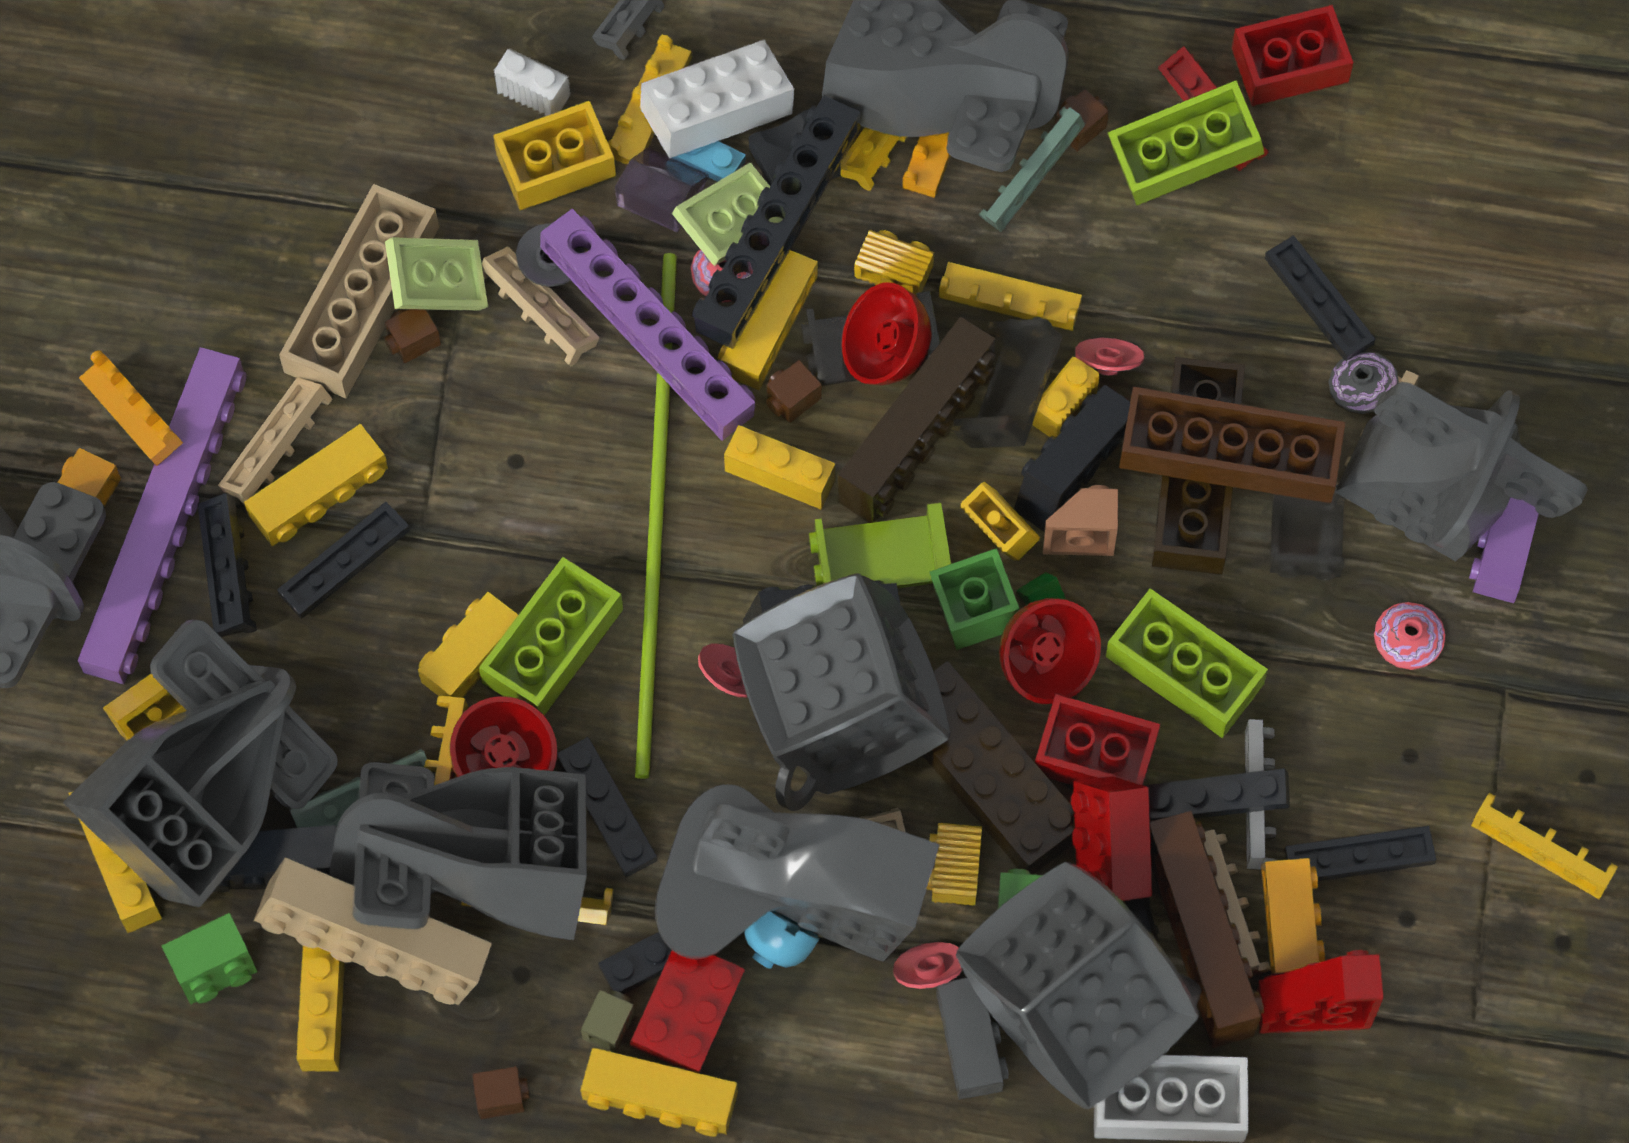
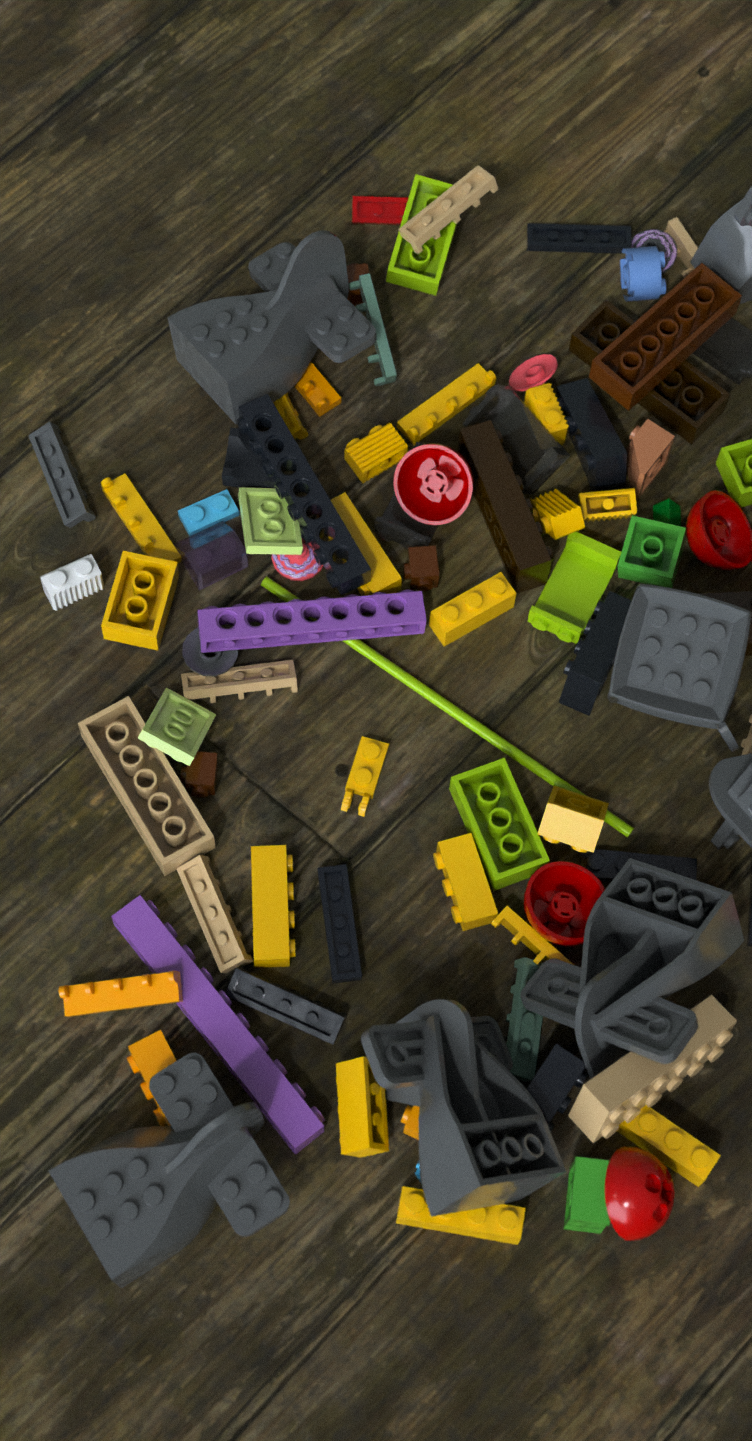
camera: 60 degrees left, 0 degrees up
white brick [640,40,794,158] -> none
coral dish [698,643,748,698] -> none
red brick [1232,5,1353,106] -> none
none -> yellow hinge [341,736,389,817]
none -> tan hinge [399,165,498,254]
none -> yellow brick [530,488,585,540]
none -> yellow brick [538,786,609,853]
none -> red piece [605,1146,675,1241]
none -> medium blue brick [620,246,666,302]

